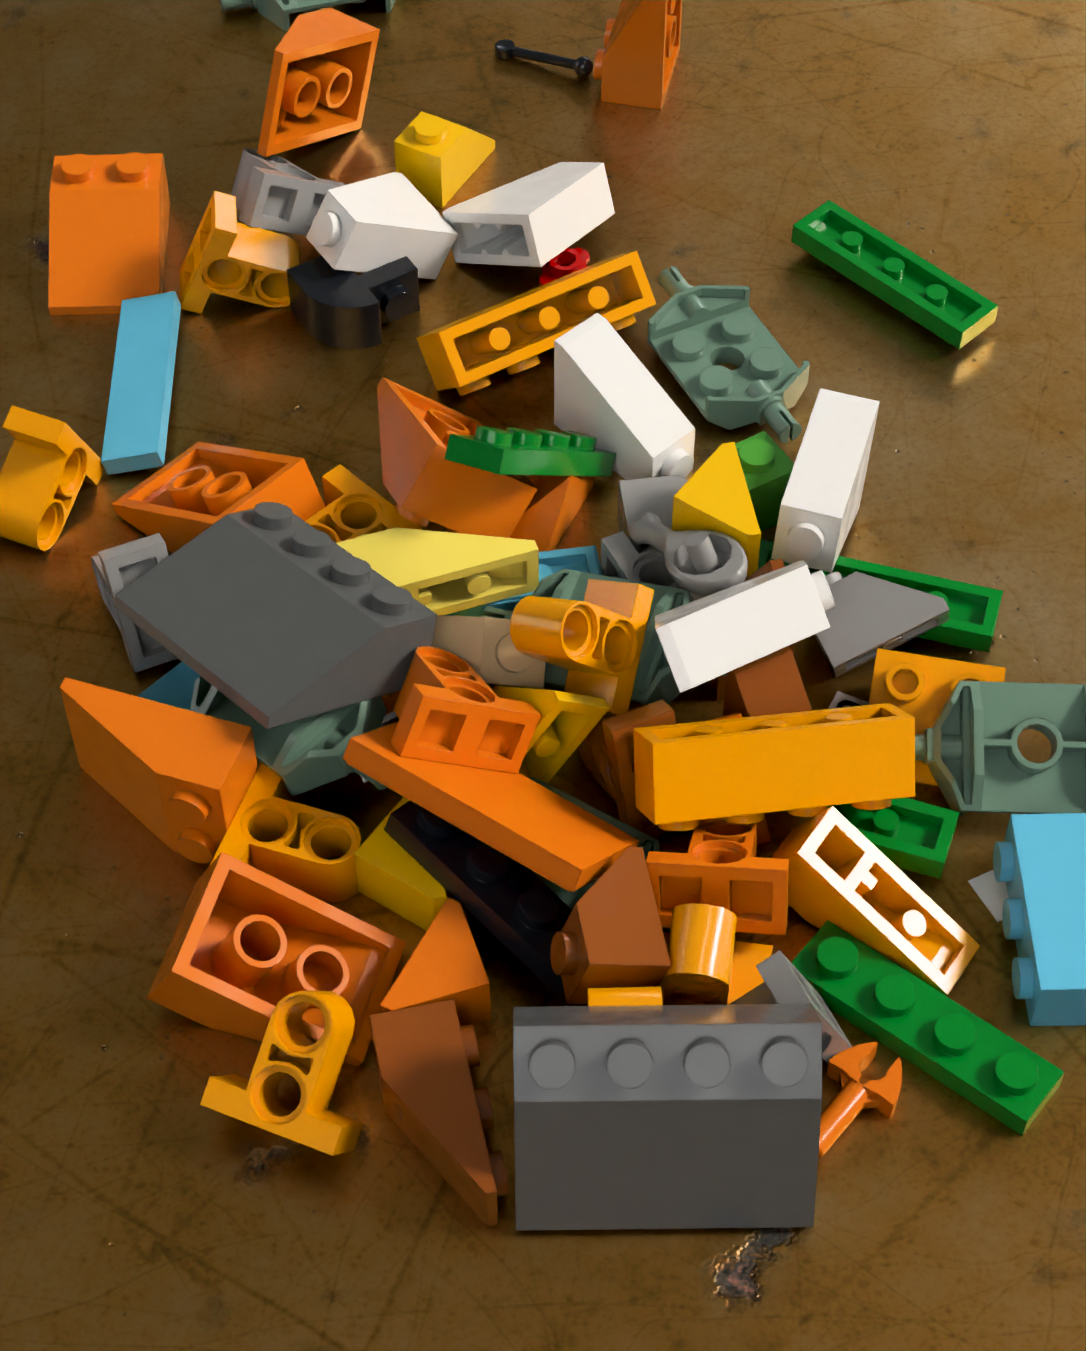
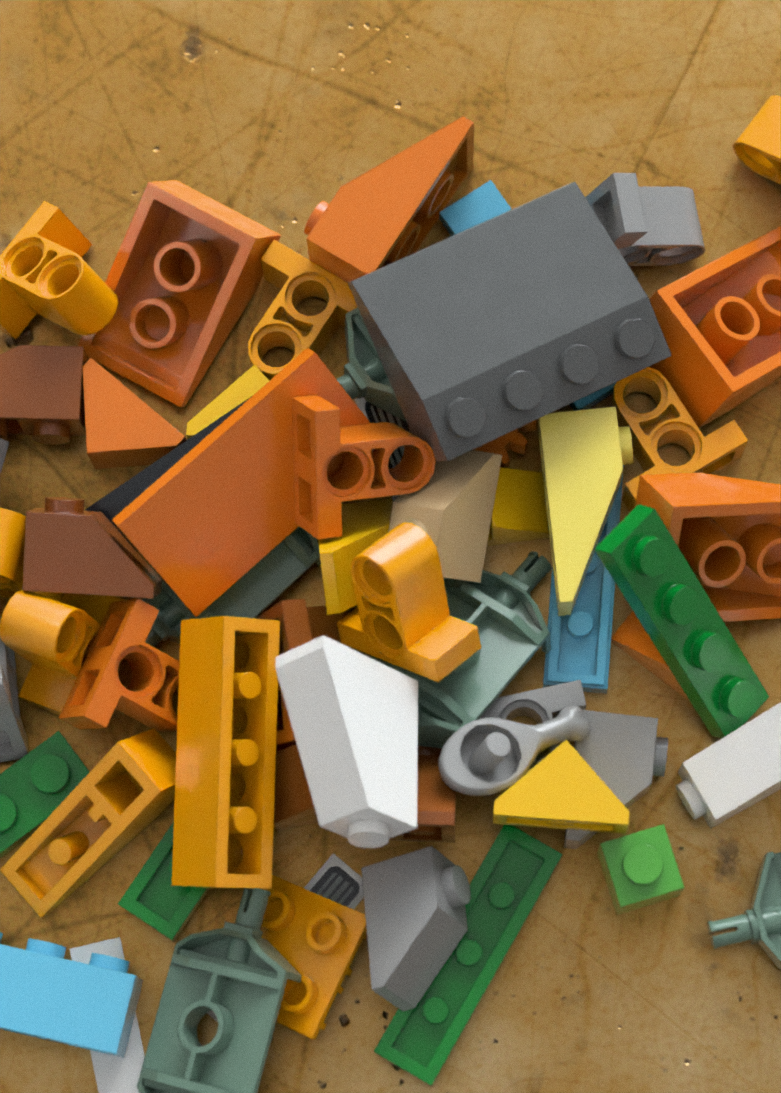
camera: 110 degrees right, 25 degrees up
white slope [771,388,880,573] -> none

